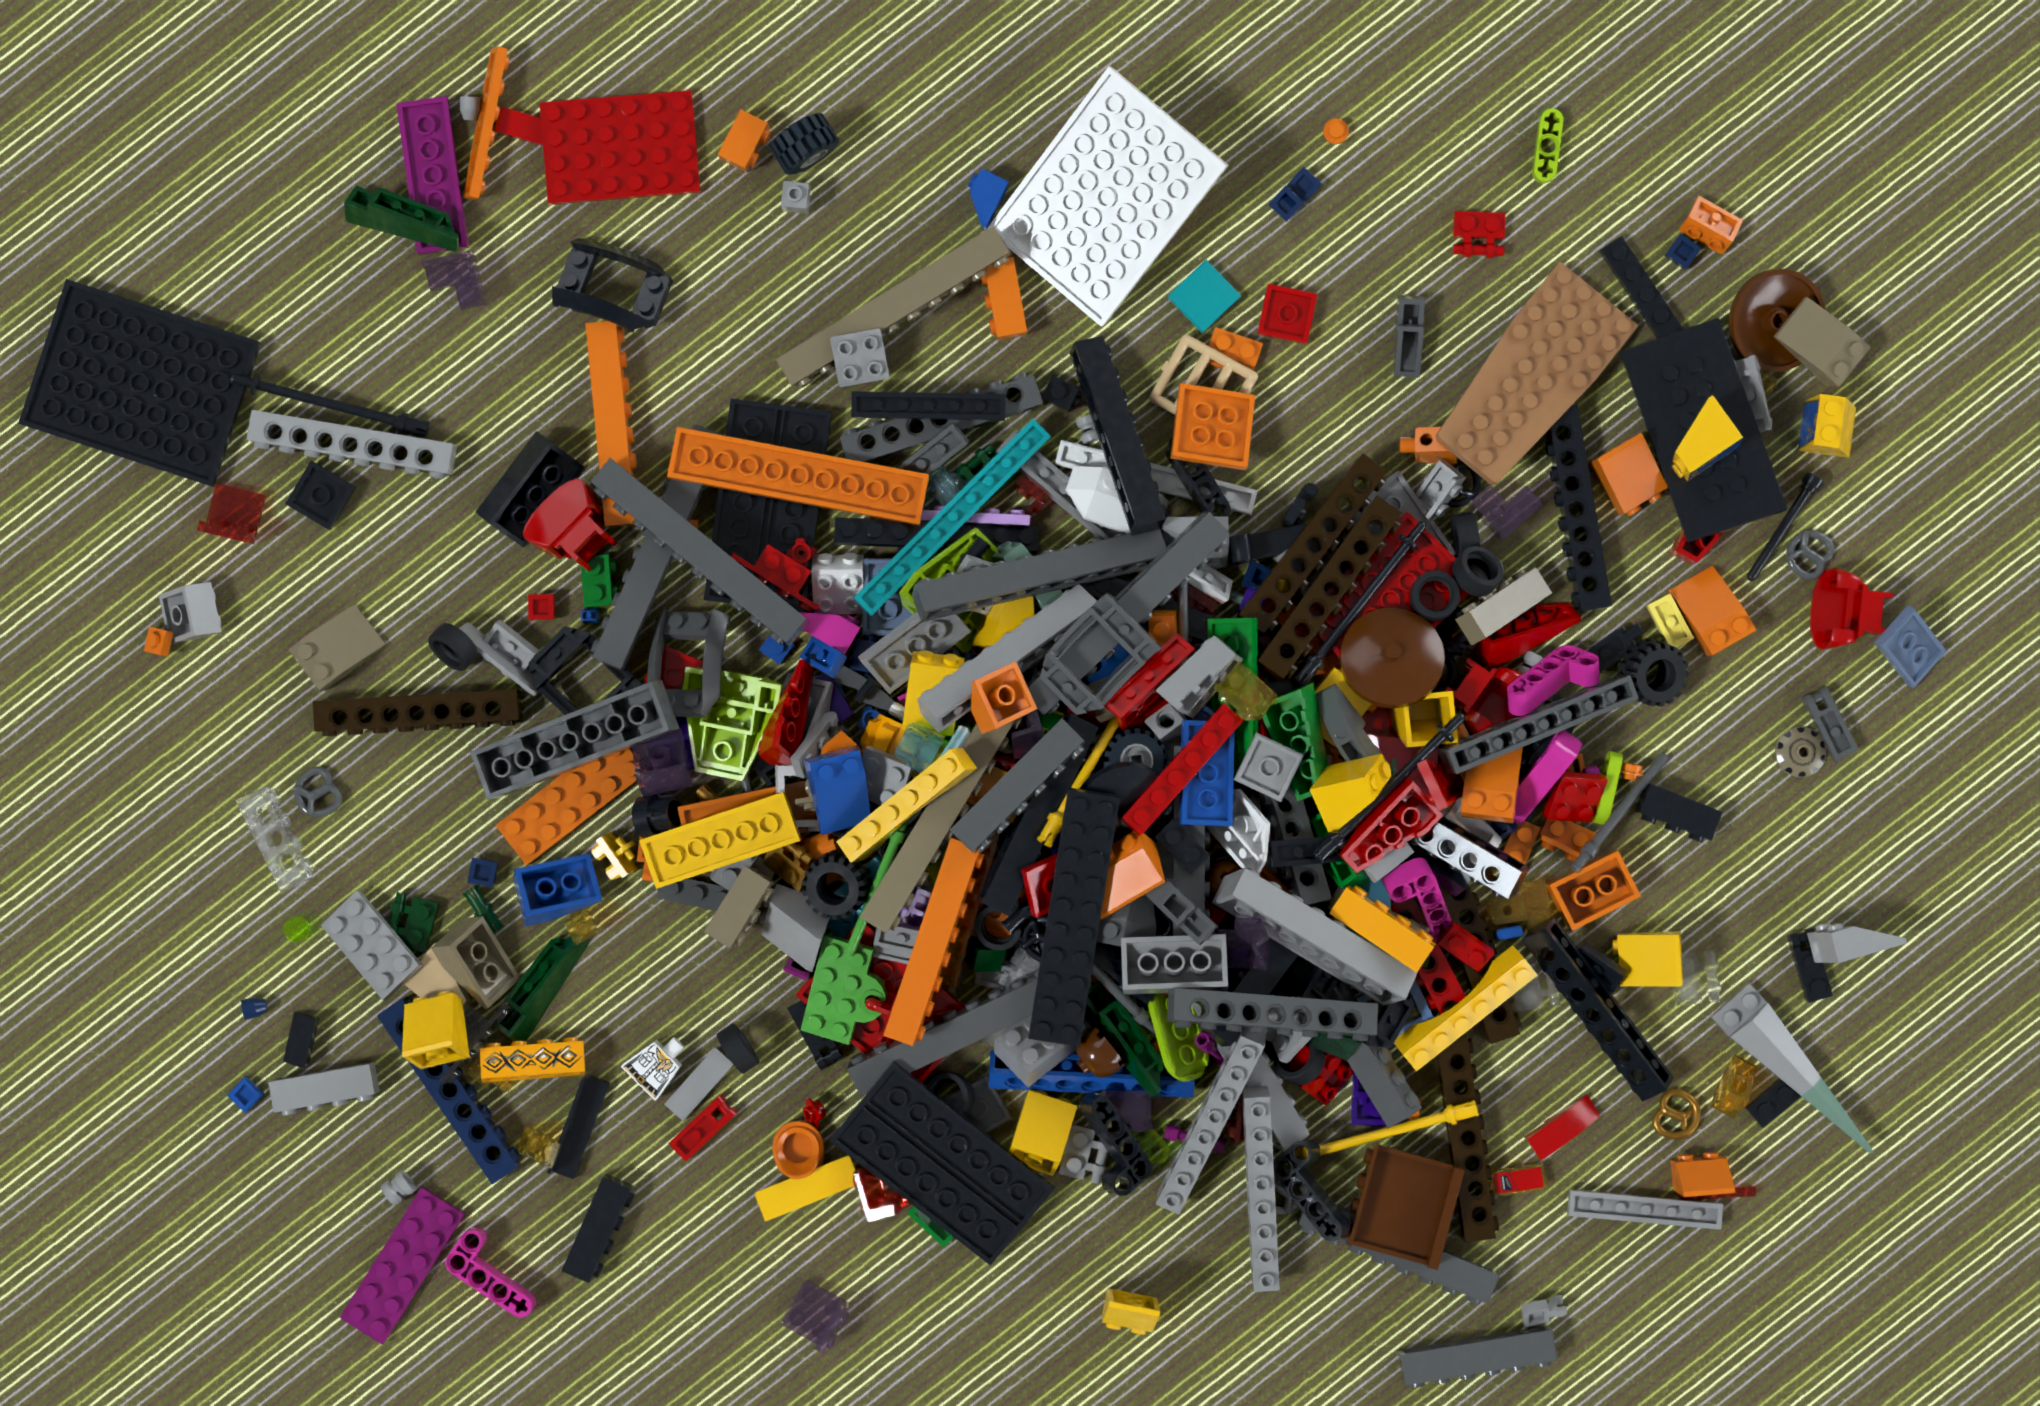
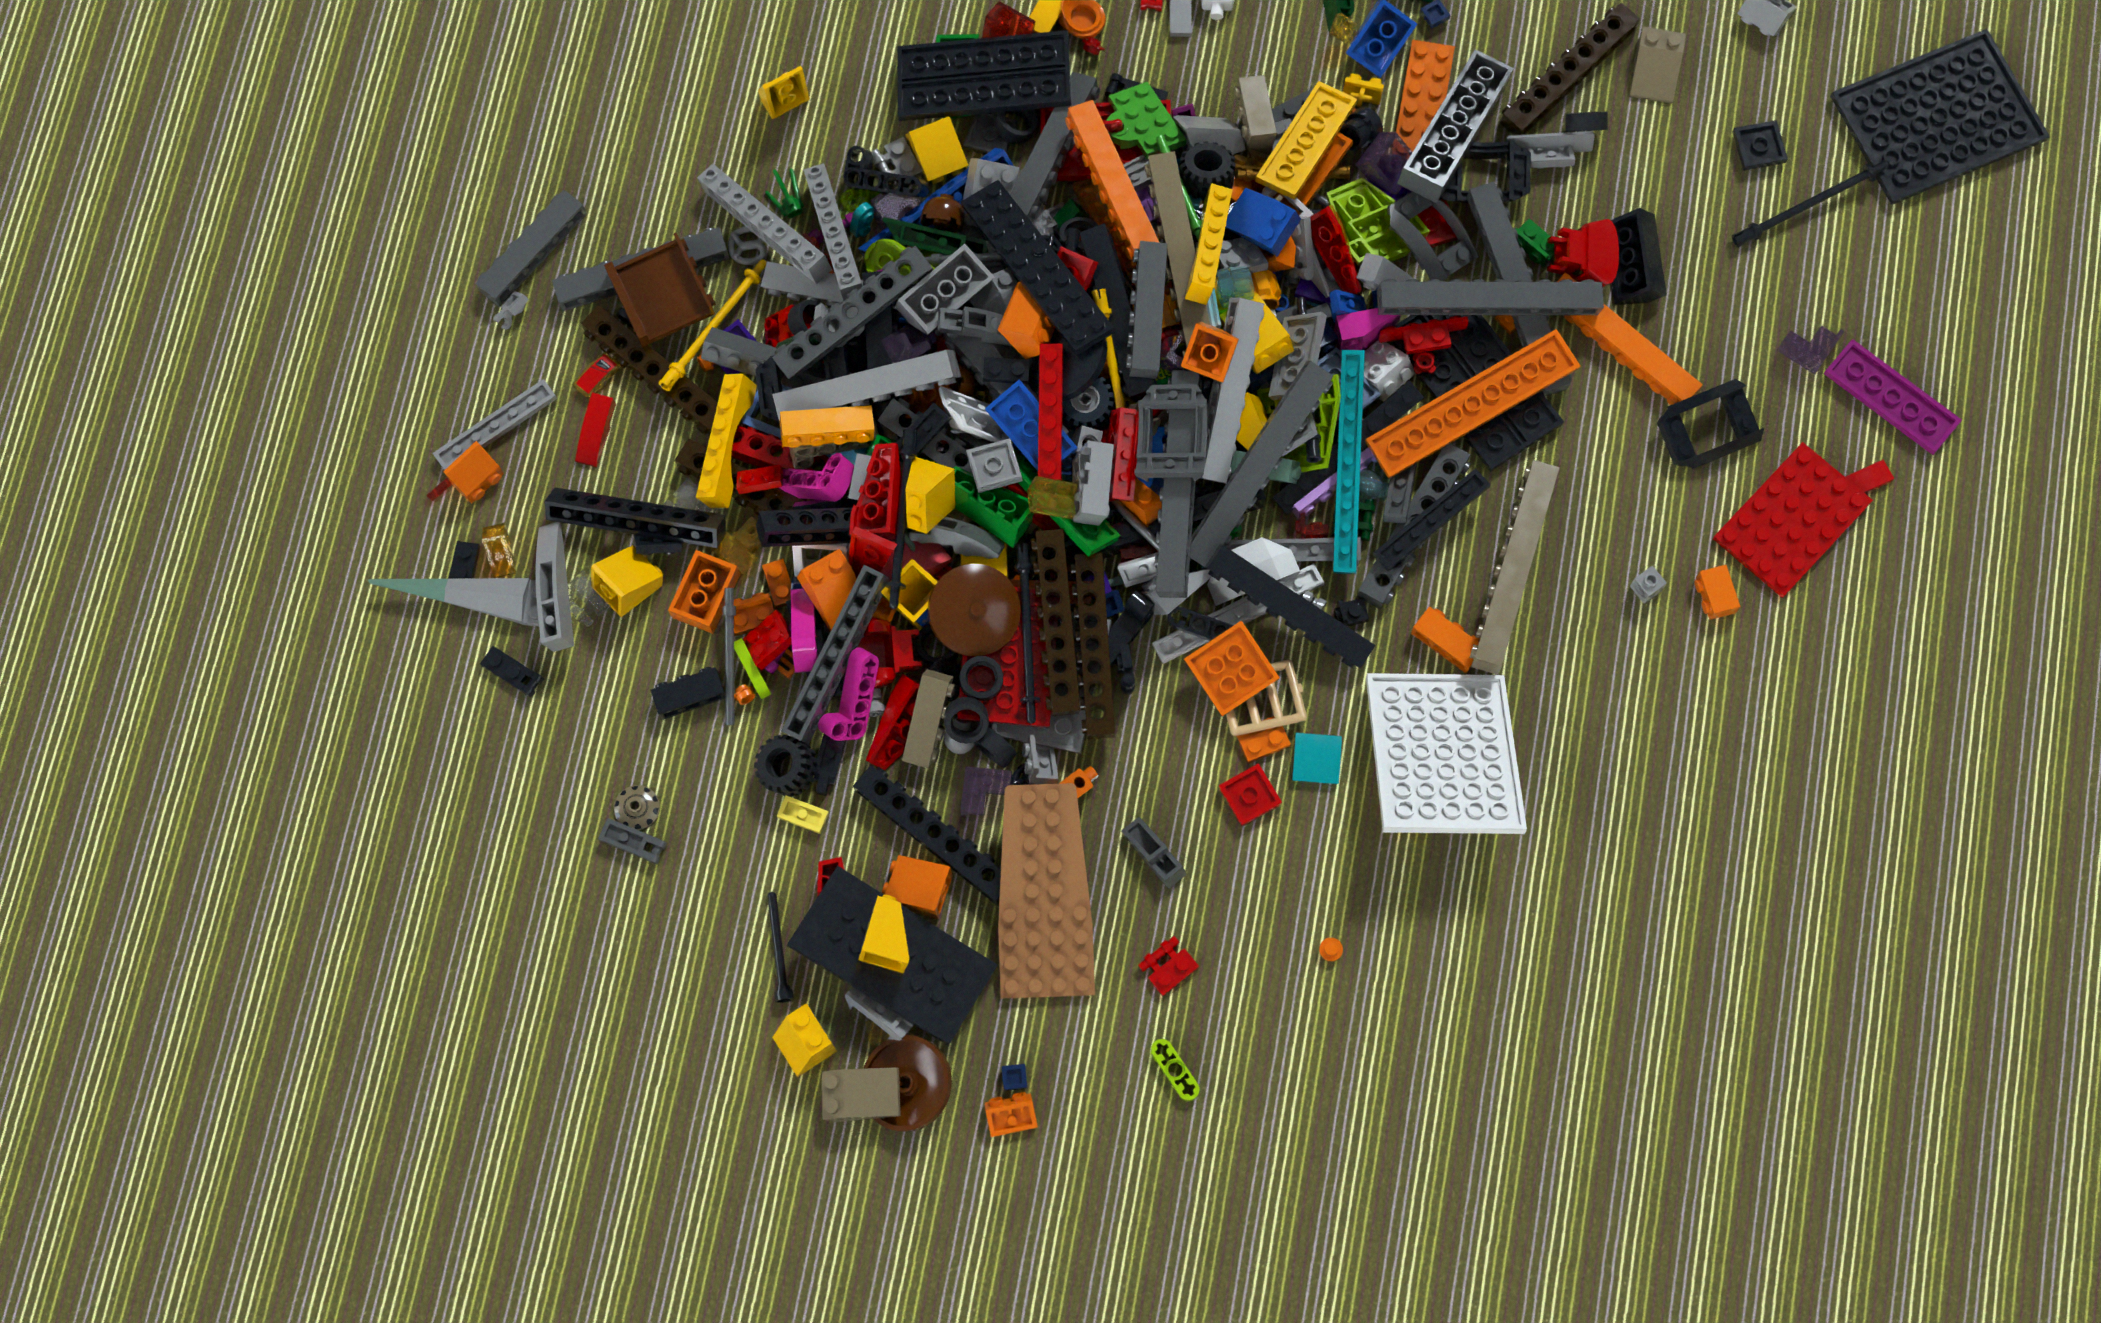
camera: 145 degrees right, 15 degrees down
clear red bracket [197,483,266,544] -> none
light grey brick [246,410,457,479] -> none
dark green wedge [344,185,459,252] -> none
light grey hose [460,96,481,121] -> none
orange plate [462,46,509,200] -> none
red plate [528,594,555,620] -> none
blue rock [580,608,601,624] -> none
black tyre [717,1023,760,1074] -> none
black wheel [769,113,840,175] -> none
light grey bracket [830,328,890,387] -> none
blue slope [968,168,1009,231] -> none
dark blue slope [1268,167,1322,222] -> none
black beam [1273,1140,1351,1242] -> none
blue tile [1493,924,1523,941] -> none
black plate [1599,236,1684,339] -> none
pearl gold piece [1652,1088,1701,1140] -> none
orange slope [1668,565,1756,657] -> none
dark grey piece [1786,530,1835,580] -> none
light grey slope [1807,923,1907,963] -> none
red piece [1810,568,1893,650] -> none
sand blue tile [1874,605,1947,688] -> none
none -> light grey slope [536,522,574,652]
none -> green plant [765,168,804,218]
none -> teal plate [849,202,874,238]
none -> light grey slope [1356,253,1414,291]

